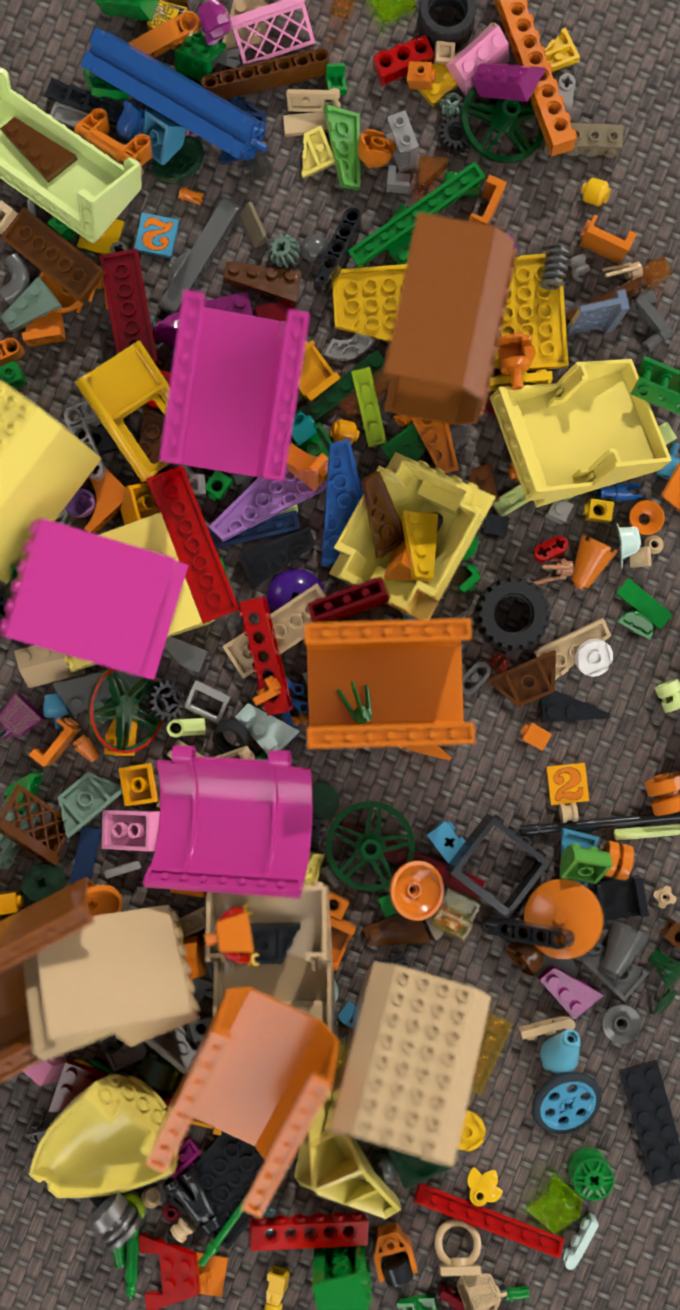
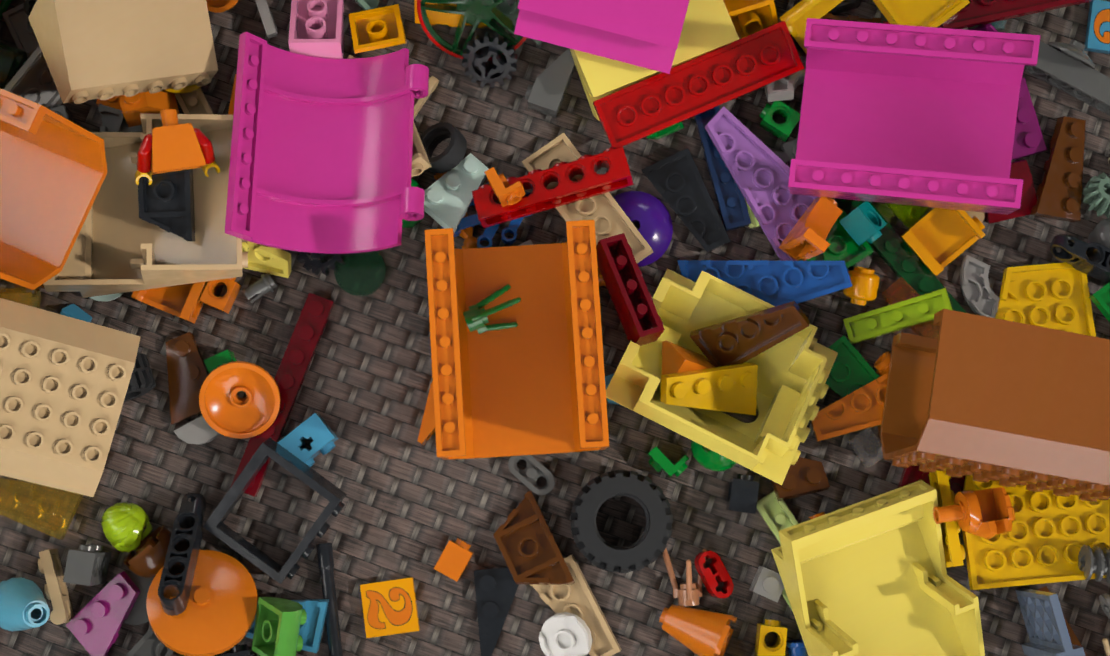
camera: 85 degrees right, 5 degrees down
yellowish green piece [167,718,206,737] -> none
light grey tile [185,680,232,725] -> none
dark green wheel [326,801,415,891] -> none
clear yellow slope [431,886,482,941] -> none
clear red piece [490,654,510,673] -> none
tan wheel [559,803,578,823] -> none
none -> dark grey brick [63,544,111,586]
none -> lime hair [101,502,152,552]

